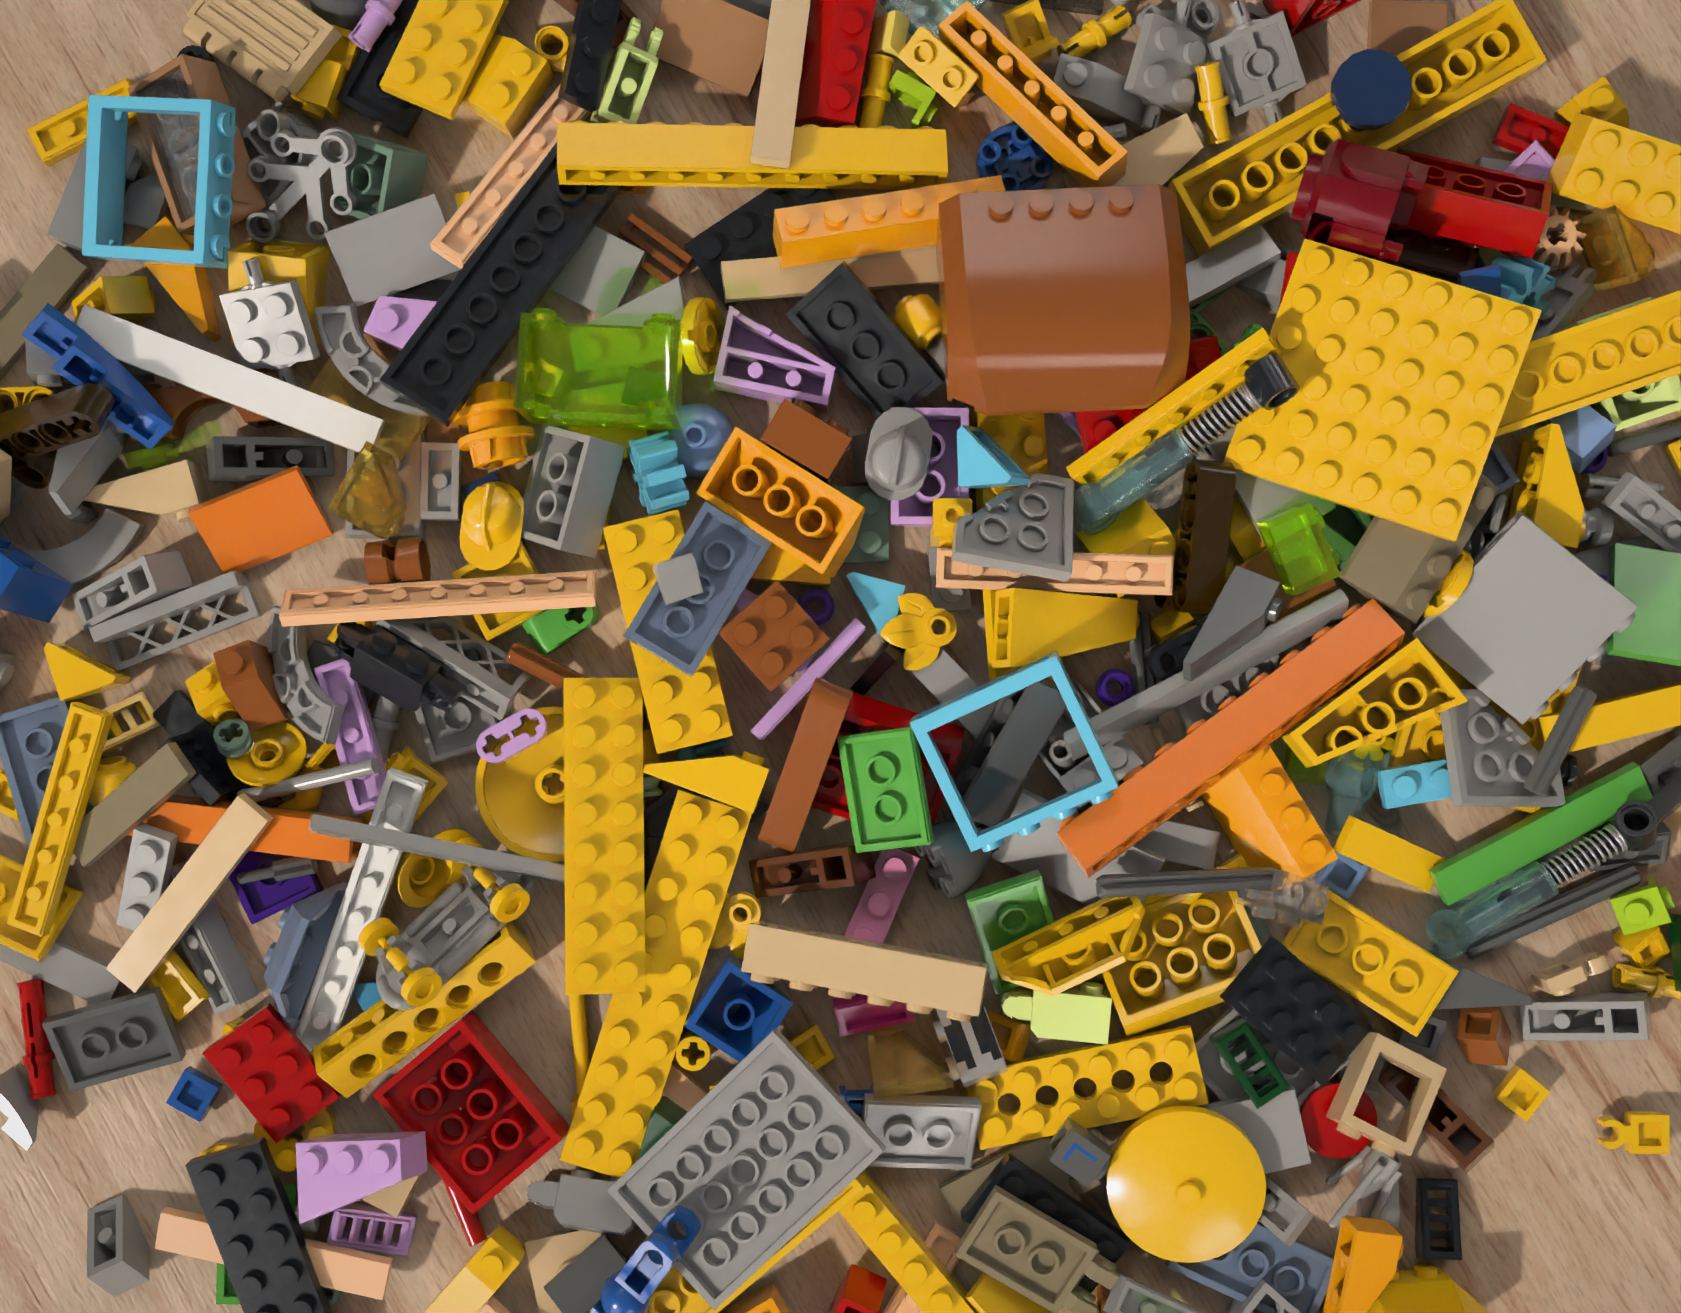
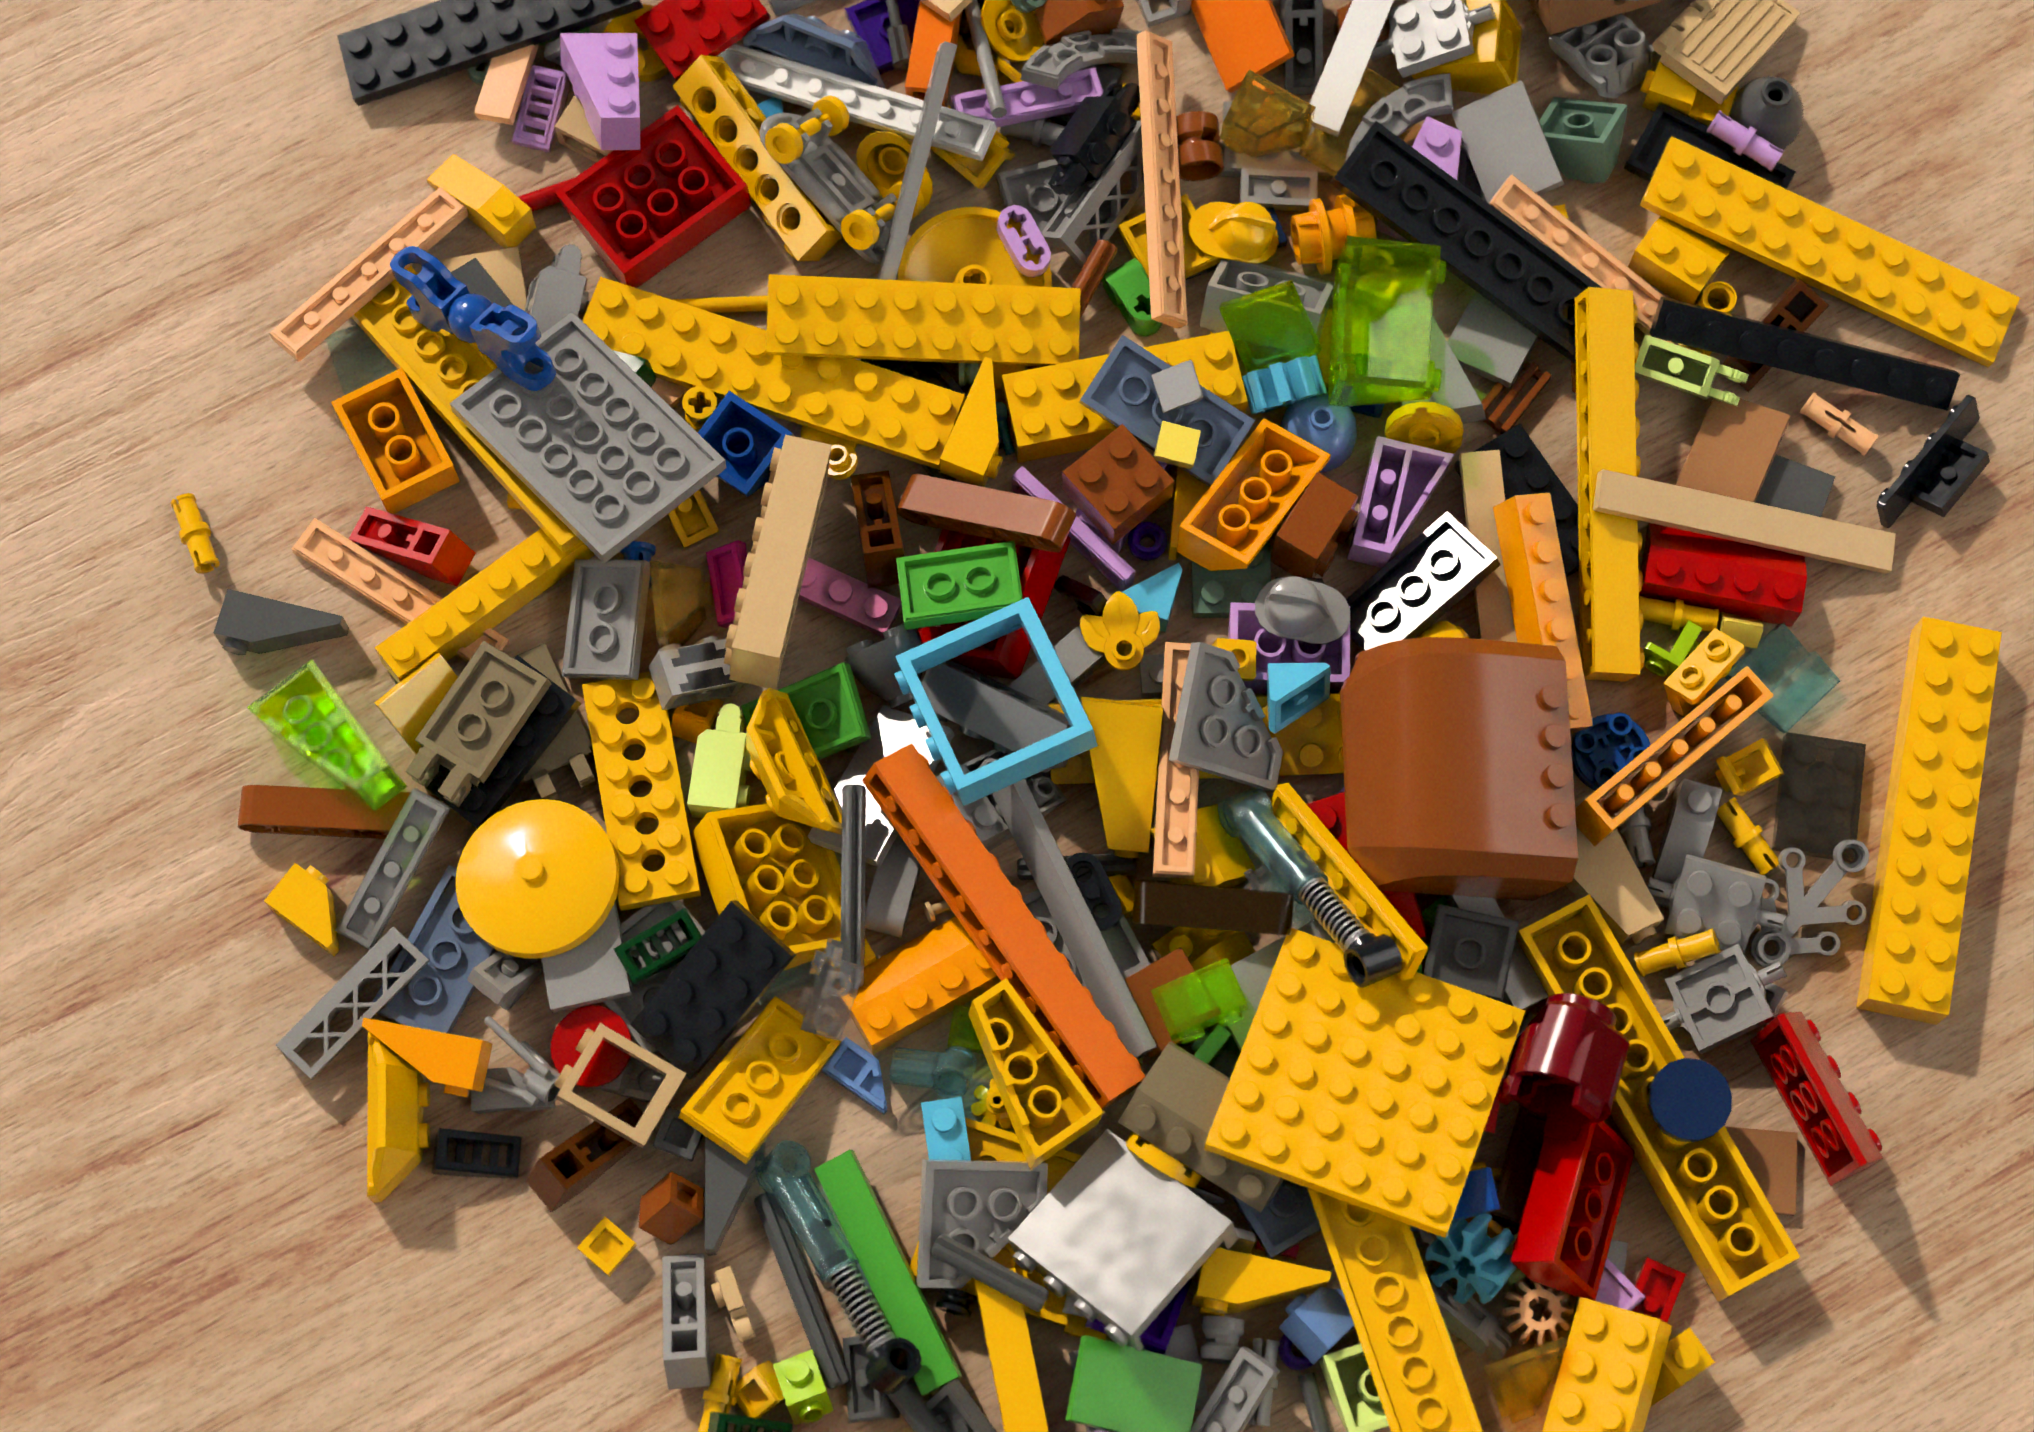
camera: 90 degrees right, 15 degrees down
light grey plant [246,127,357,243] -> none
dark grey brick [1045,1117,1111,1188] -> none
dark purple plate [1096,669,1135,707] -> none
dark grey slope [1183,565,1284,682] -> none
yellow tile [1333,815,1446,893] -> none
yellow plate [1597,1111,1670,1154] -> none
none -> light yellow slope [1153,421,1201,470]
none -> clear neon green tile [1219,280,1322,373]
none -> dark grey tile [1424,904,1519,1002]

